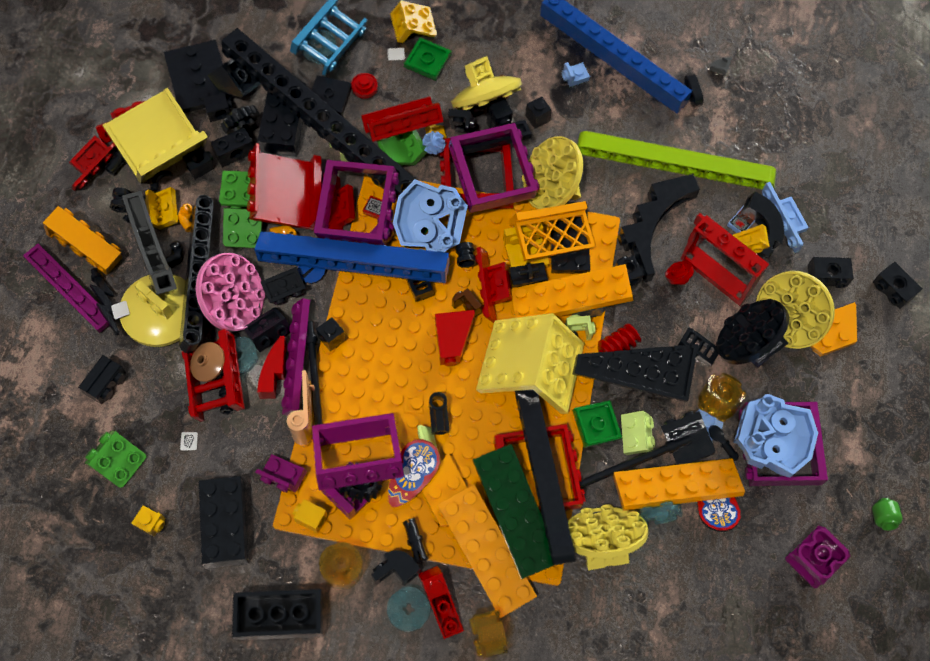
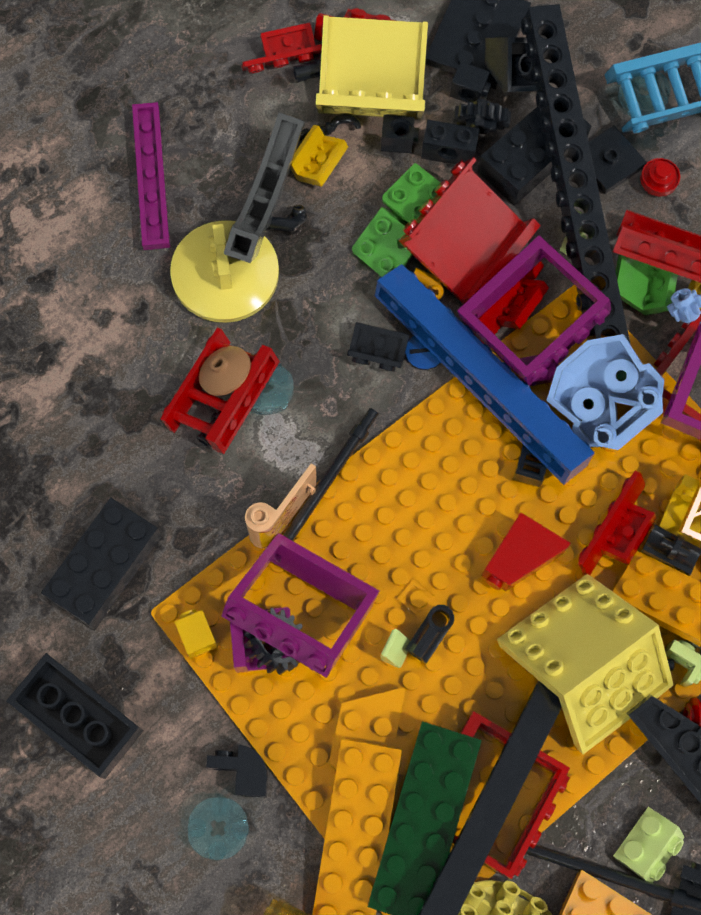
camera: 40 degrees right, 5 degrees up
light orange wedge [43,206,122,275] -> none
black brick [78,355,126,404] -> none
bright green bracket [84,430,146,488] -> none
black piece [90,268,120,336] -> none
black wheel [110,187,132,213] -> none
white sticker [111,301,130,319] -> none
yellow bracket [131,506,166,537] -> none
light orange arm [178,203,193,232] -> none
black beam [179,195,213,353] -> none
white sticker [180,432,198,450] -> none
bright pink bracket [196,253,265,332] -> none
black bracket [244,307,290,352] -> none
magenta bracket [255,454,307,493] -> none
red slope [257,336,287,399] -> none
magenta plate [281,298,310,416] -> none
black brick [316,317,346,352] -> none
clear yellow brick [319,542,364,590] -> none
tile [363,195,382,219] -> none
shield [388,439,440,507] -> none
black pin [403,518,428,563] -> none
red slope [418,566,464,639] -> none
reddish brown bracket [452,288,482,317] -> none
black wheel [455,242,476,268] -> none
green plate [572,400,622,448] -> none

